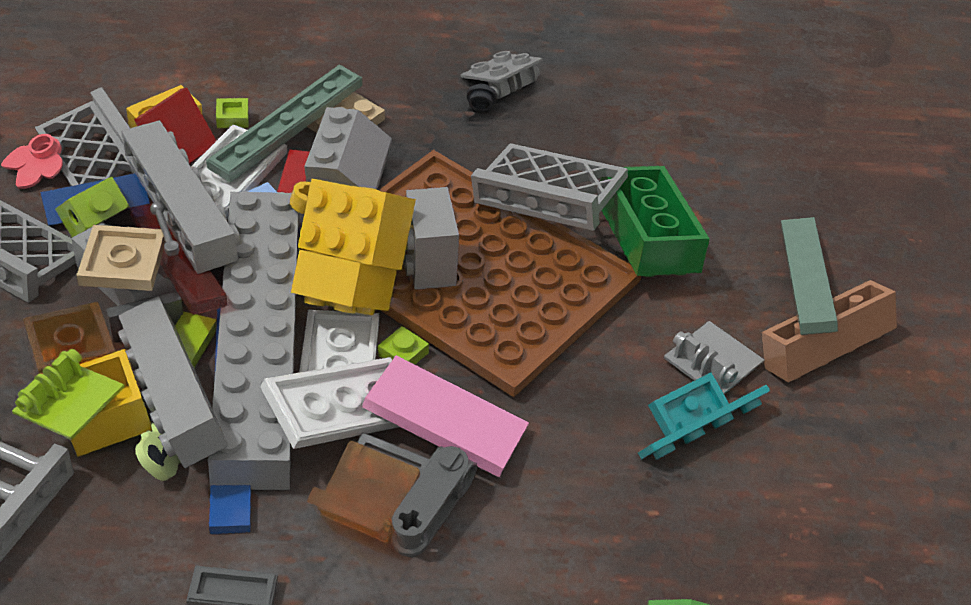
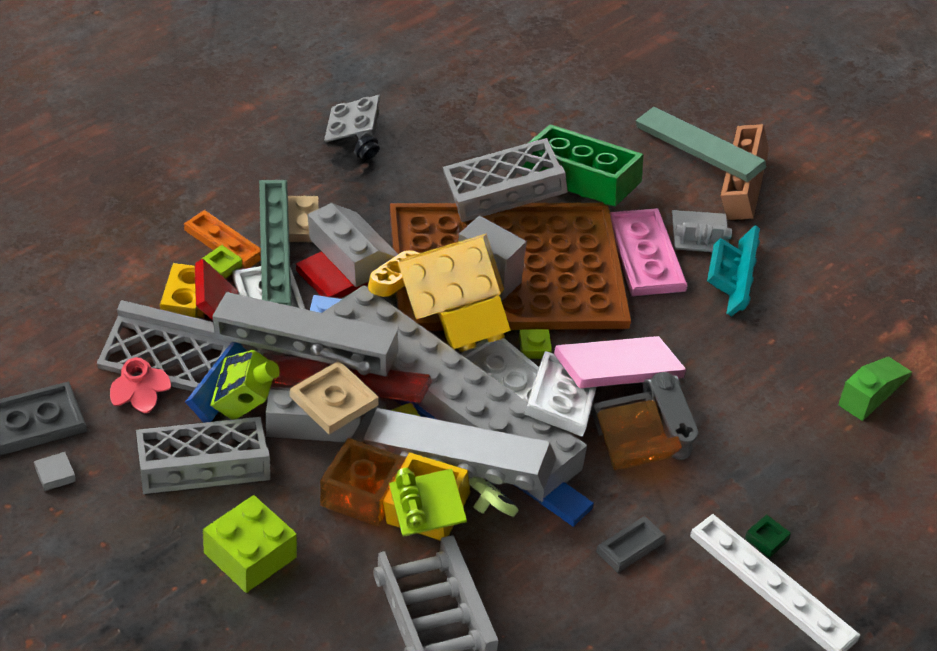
camera: 45 degrees left, 0 degrees up
none -> orange tile [184,210,261,269]
none -> bright pink tile [610,208,687,296]

